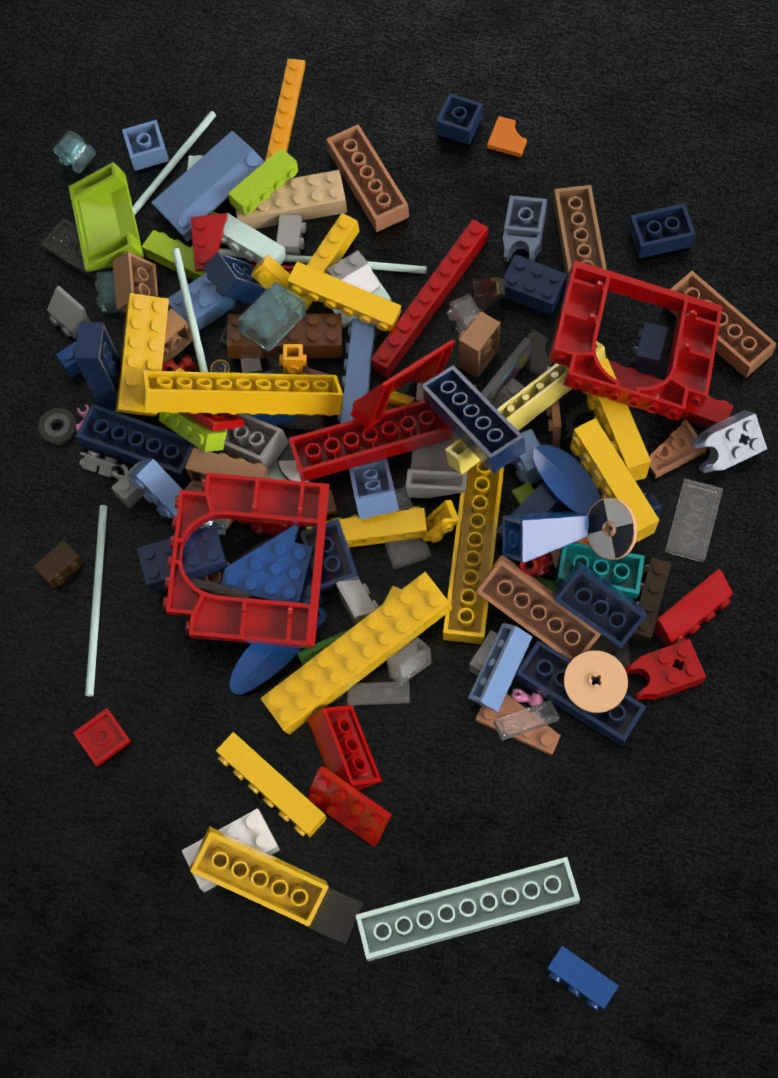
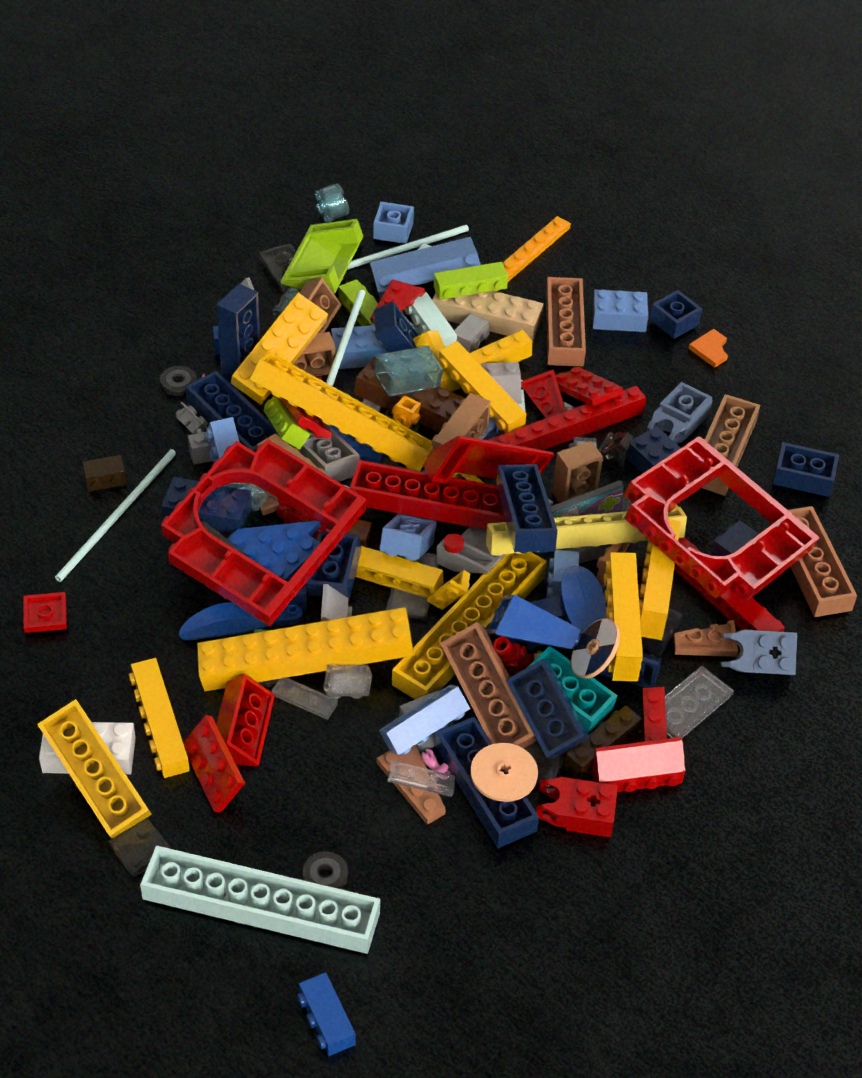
camera: 20 degrees right, 20 degrees down
none -> clear smoke tile [302,851,348,889]
none -> medium nougat brick [432,393,490,450]
none -> red tile [444,534,464,553]
none -> red wing [521,370,566,418]
none -> red plate [556,367,623,406]
none -> medium blue brick [592,290,648,332]
none -> red brick [643,687,667,742]

